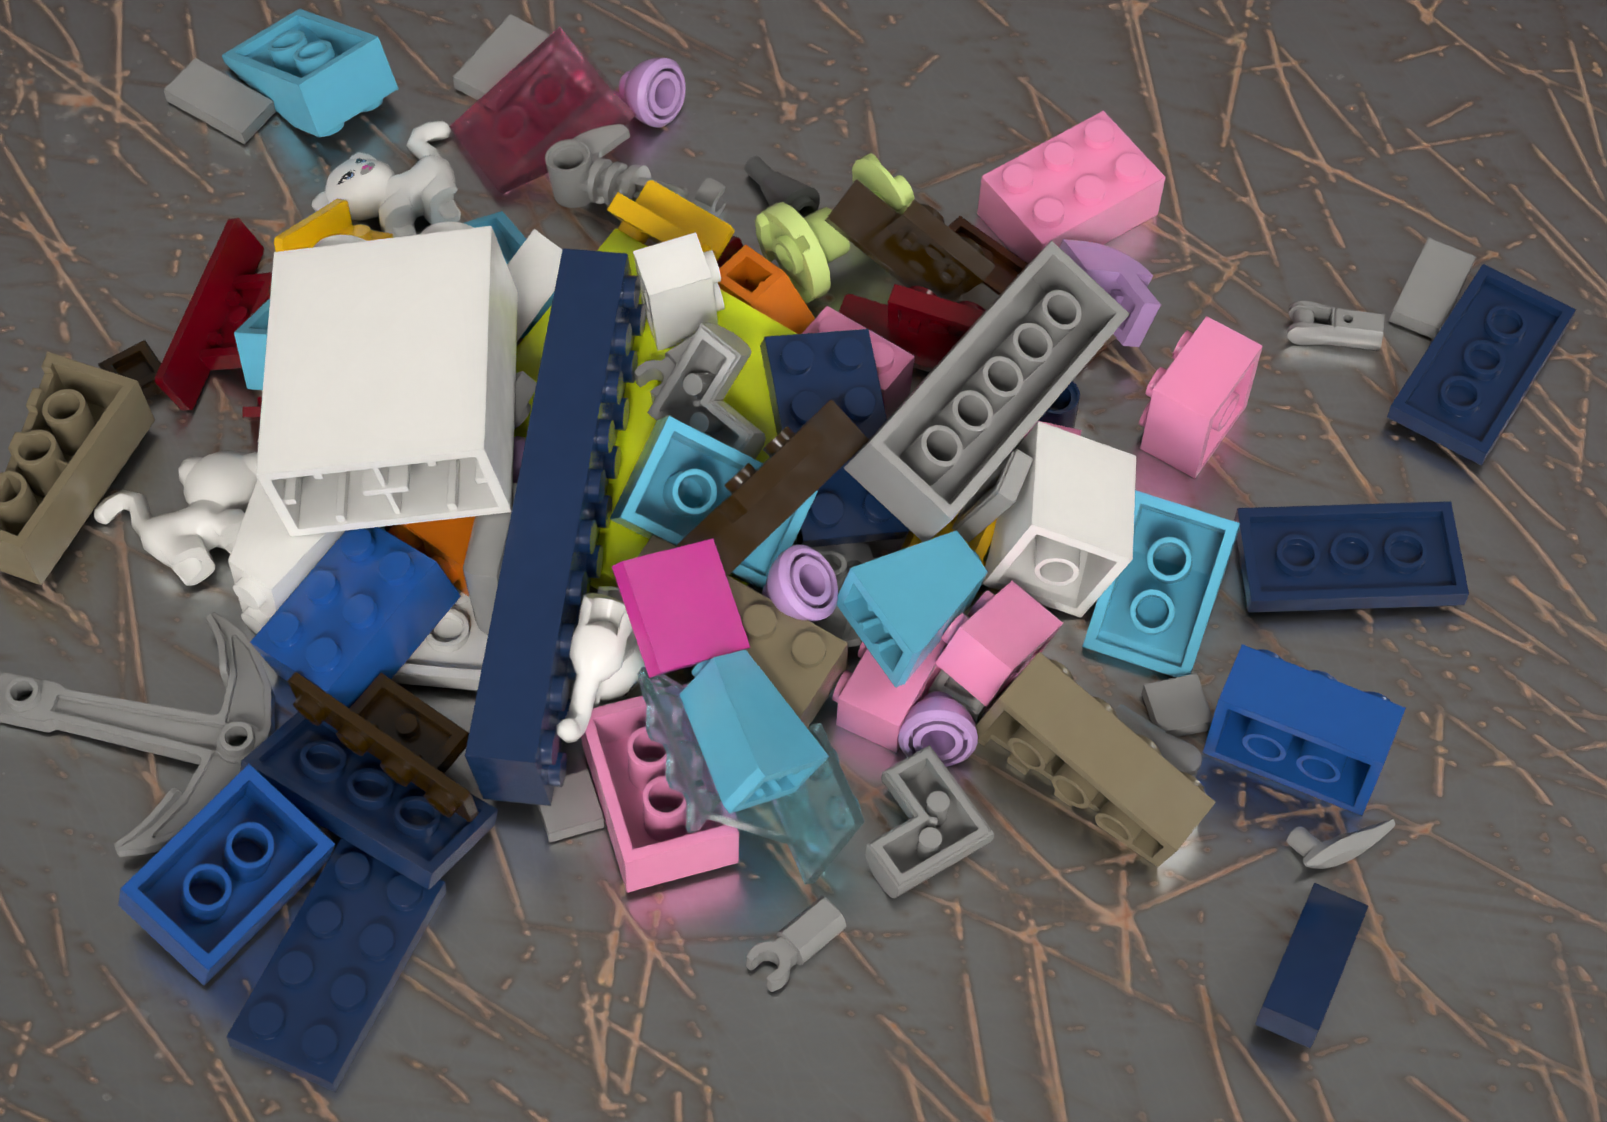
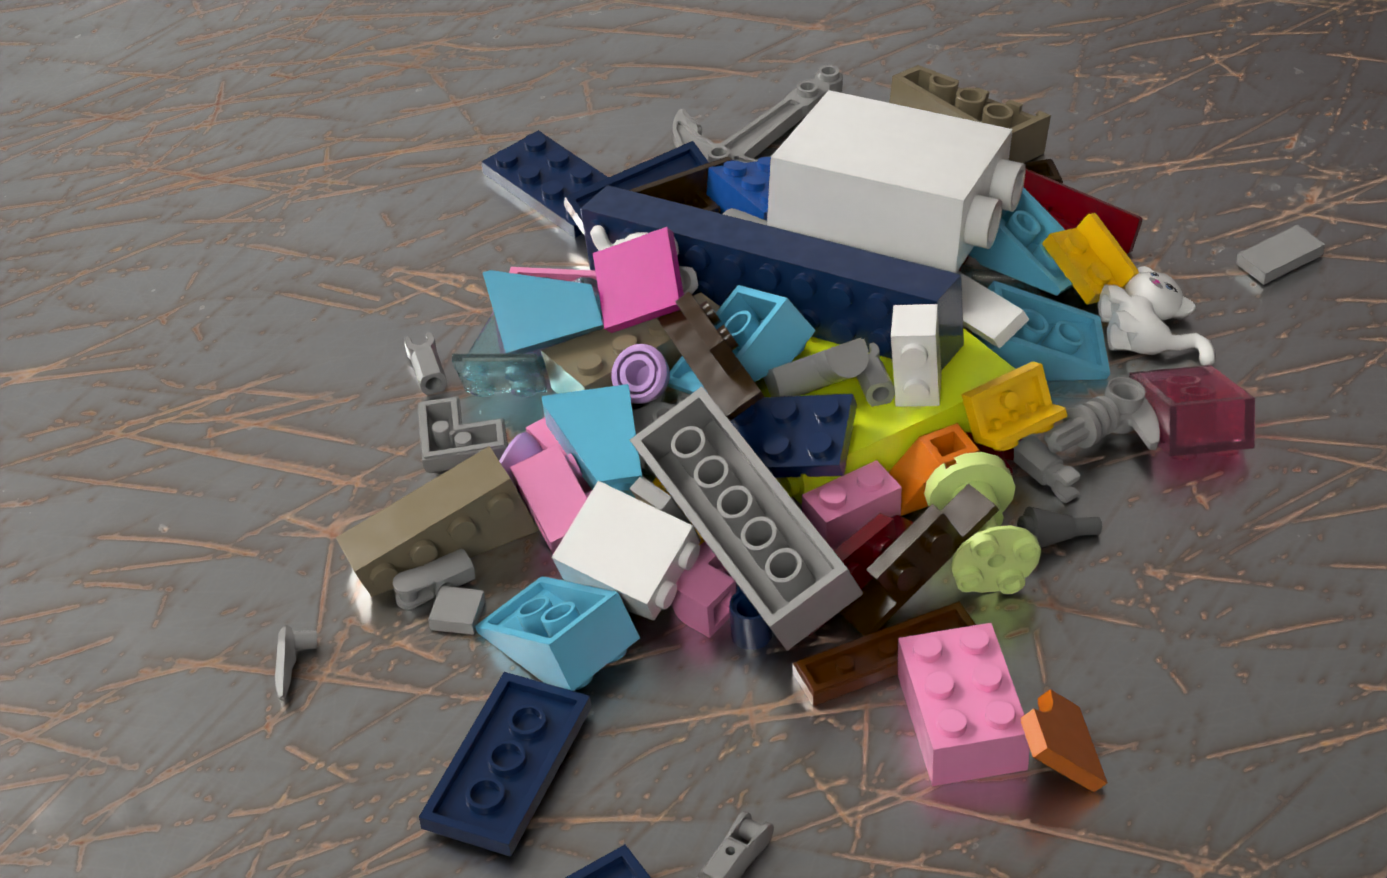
camera: 120 degrees right, 15 degrees down
blue brick [118,764,335,986] -> none
medium azure slope [222,9,398,137] -> none
light grey tile [453,14,551,109] -> none
lavender brick [619,57,686,128] -> none
lavender brick [1059,239,1161,347] -> none
bright pink brick [1139,316,1263,479] -> none
blue brick [1202,644,1406,816] -> none
dark blue slope [1255,883,1368,1049] -> none
none -> orange tile [1021,689,1108,792]

